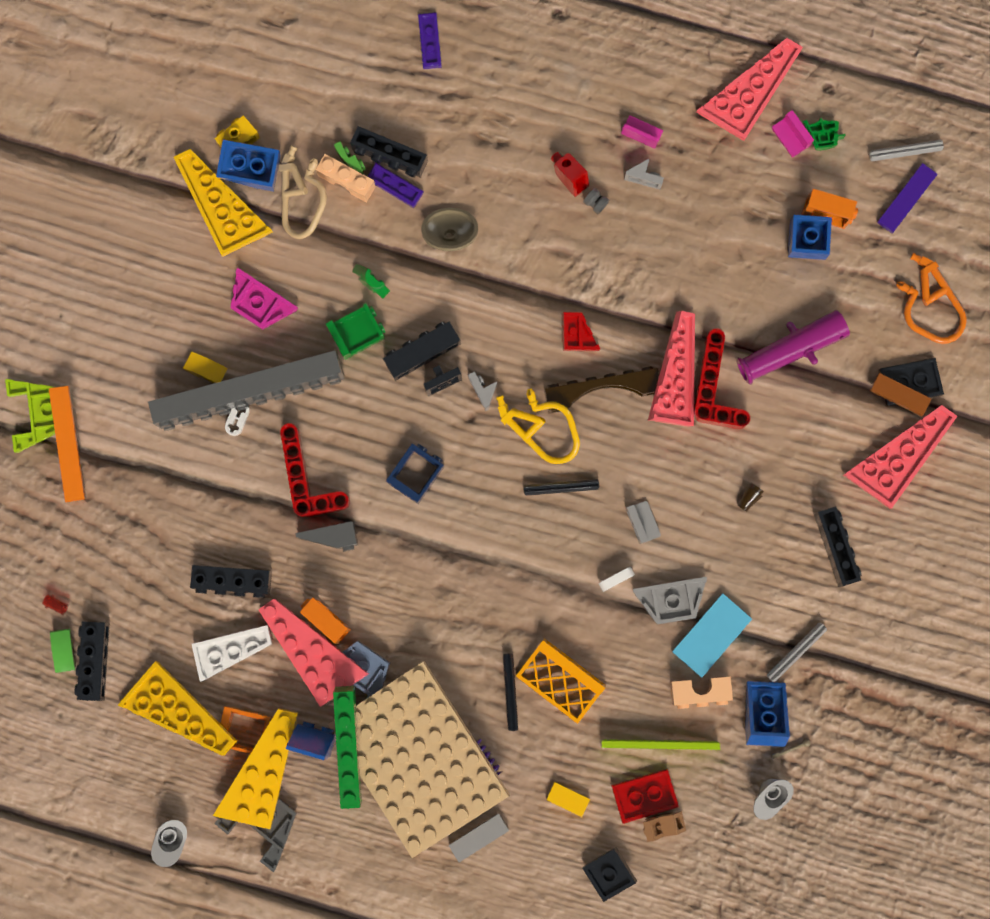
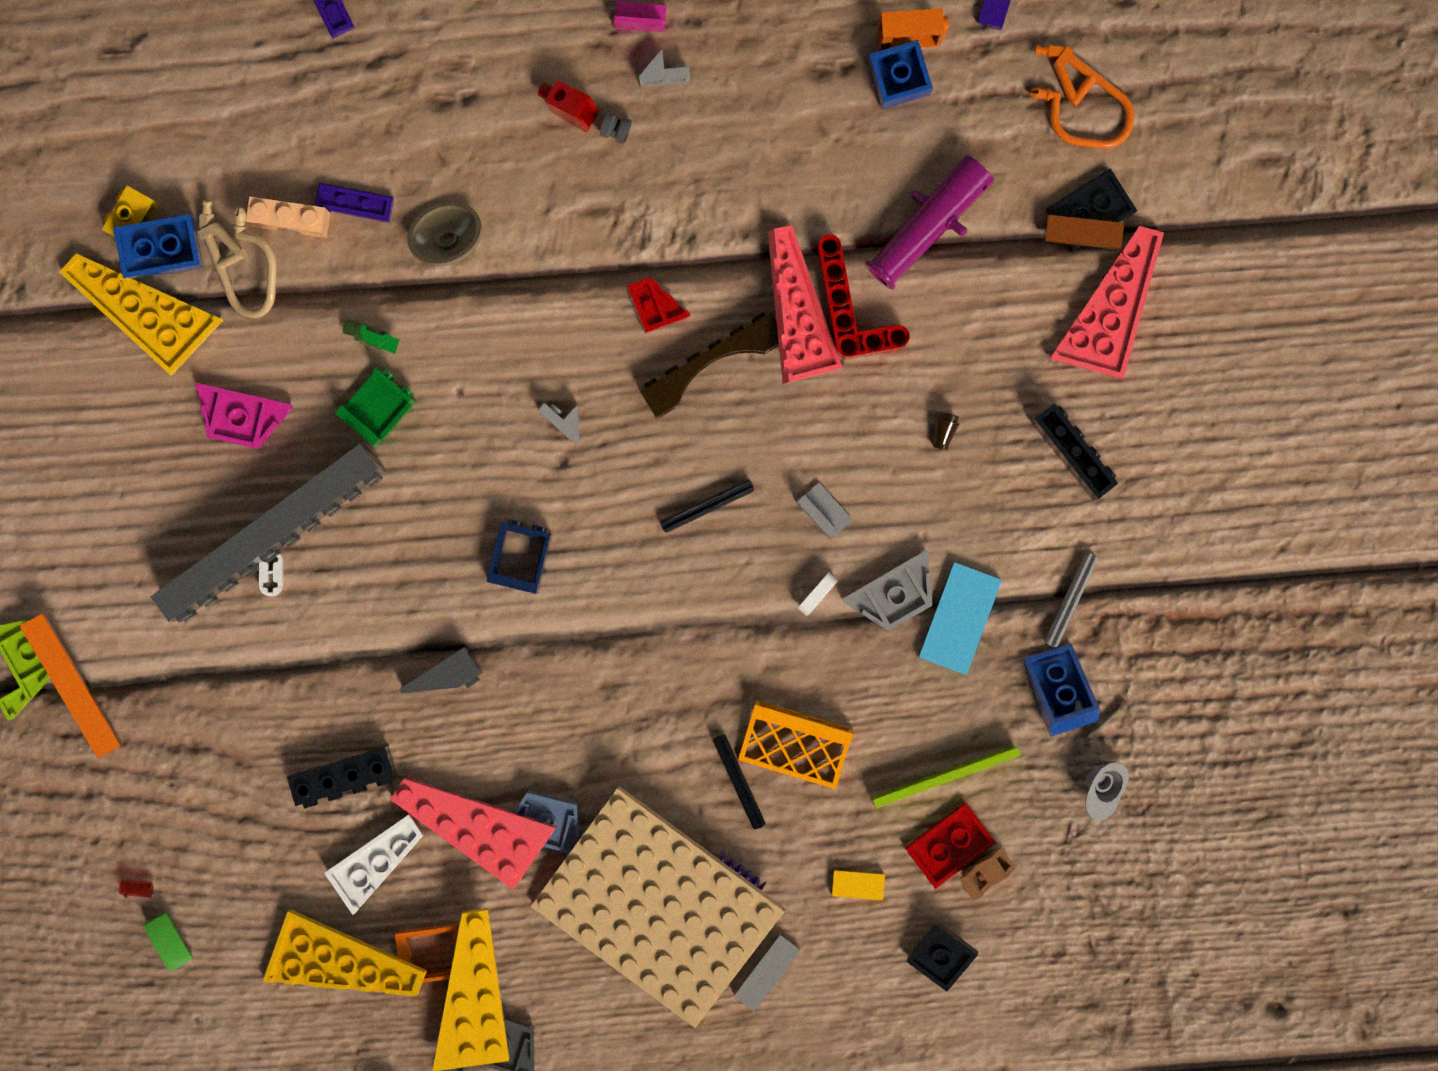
camera: 20 degrees left, 5 degrees up
black brick [74,621,110,701] -> none
yellow slope [182,352,228,384] -> none
red beam [280,423,350,517] -> none
blue slope [286,721,336,760] -> none
orange window [300,598,352,644] -> none
green arch [333,686,362,809] -> none
bright green slope [334,142,365,175] -> none
black brick [350,126,428,178] -> none
black brick [383,321,461,381] -> none
black hinge [423,365,462,397] -> none
yellow piece [496,388,580,464] -> none
light nougat arch [670,677,733,709] -> none

